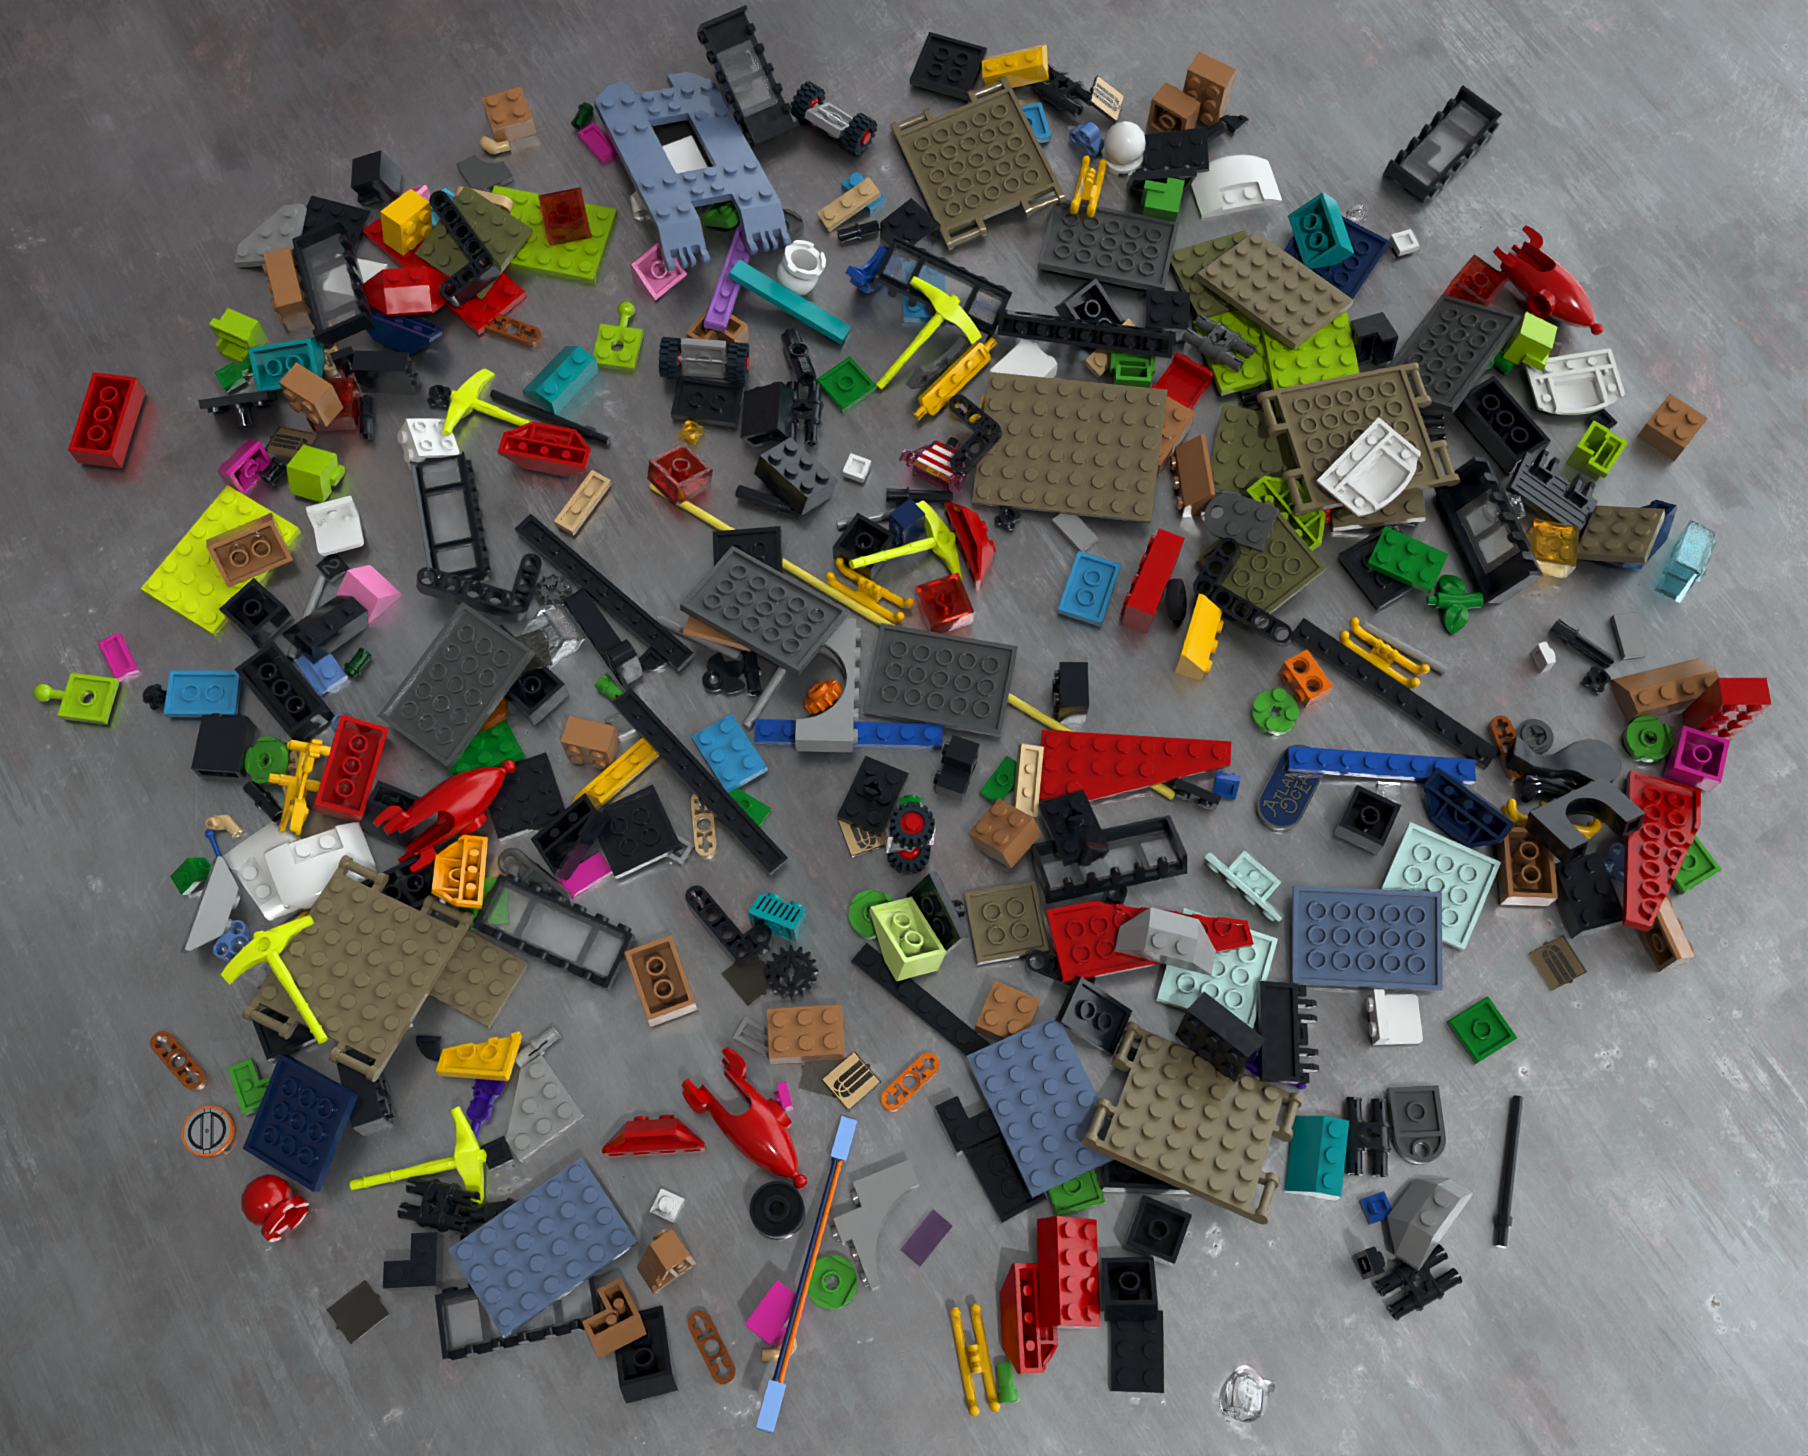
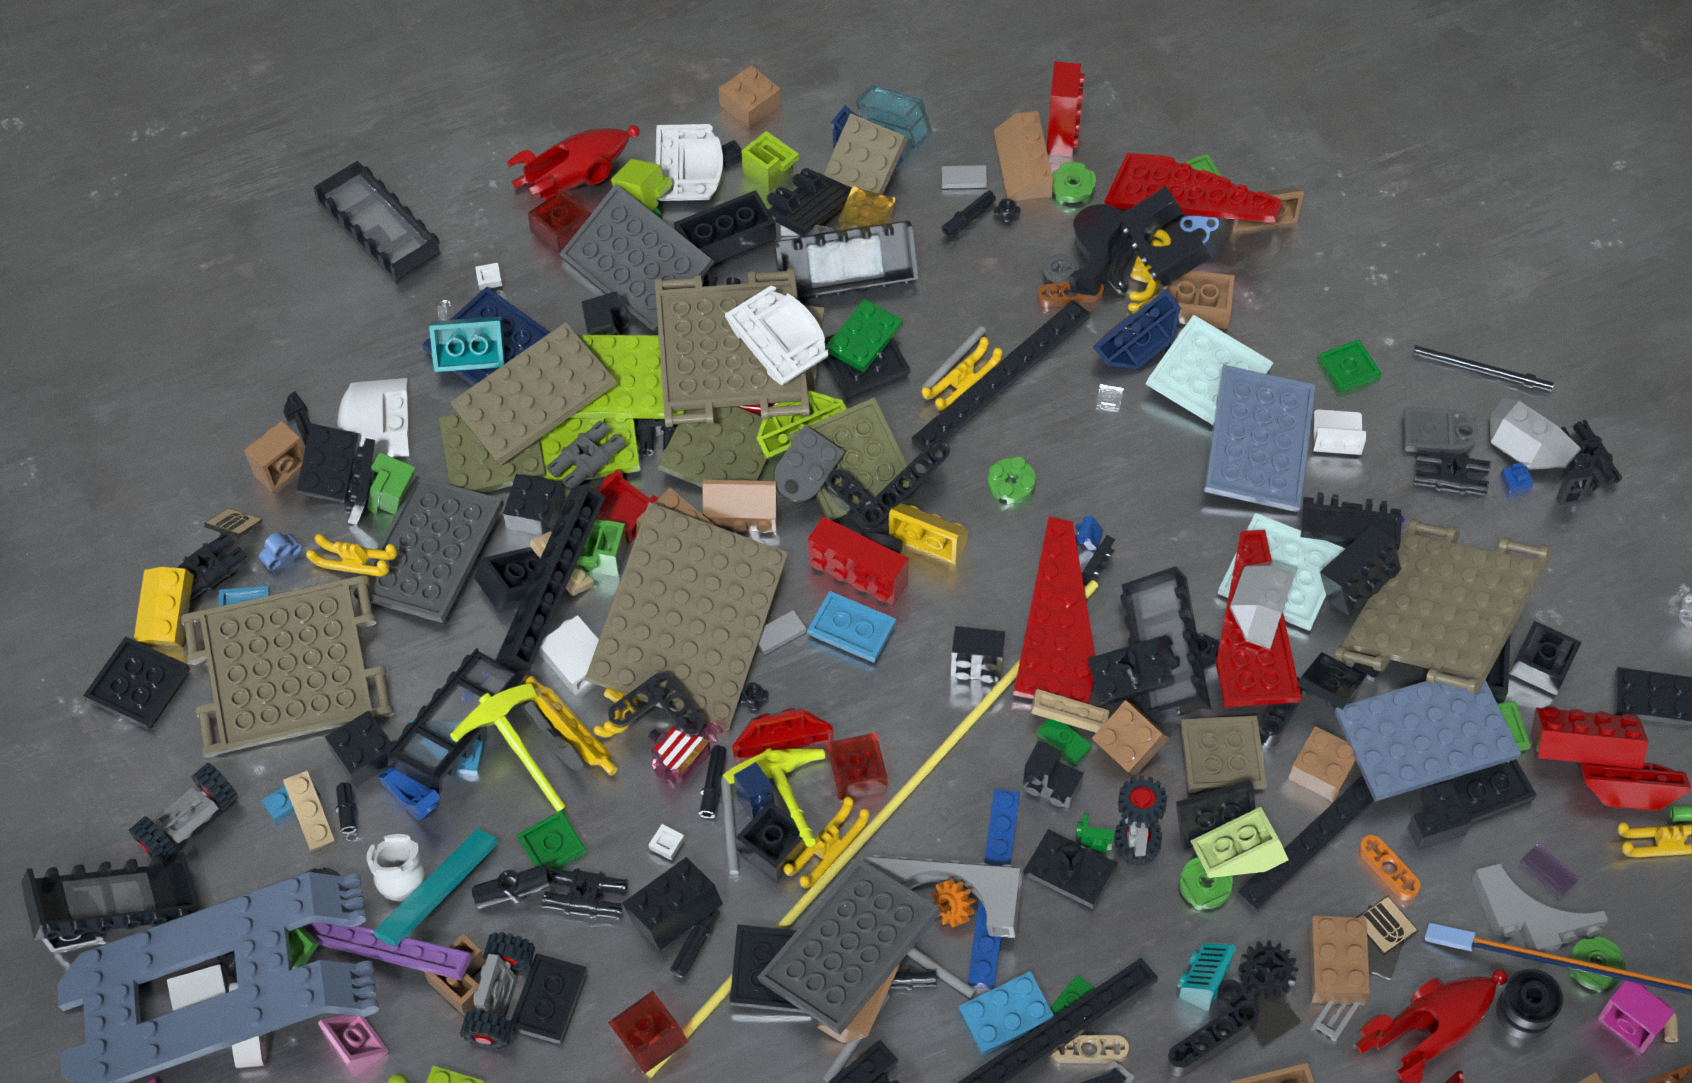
camera: 80 degrees left, 10 degrees down
clear yellow plate [678,421,704,445] -> none
black plate [702,652,745,694] -> none
black brick [740,381,793,448] -> none
dark pink plate [773,1081,793,1112] -> none
piece [837,819,885,858] -> none
dark grey plate [863,623,1018,737] -> none
black brick [1101,1257,1158,1321] -> none
white tile [1102,121,1146,176] -> none
medium nougat brick [1183,52,1237,126] -> none
light aqua bracket [1204,851,1285,922] -> none
tile [1256,745,1324,831] -> none
orange brick [1280,649,1333,708] -> none
teal slope [1284,1115,1349,1201] -> none
blue plate [1286,746,1476,785] -> none
black brick [1333,785,1401,855] -> none
green plant [1426,574,1483,635] -> none
clear smoke piece [1529,935,1587,991] -> none
white plate [1531,642,1556,673] -> none
black brick [1555,852,1623,939] -> none
dark pink brick [1663,725,1730,792] -> none

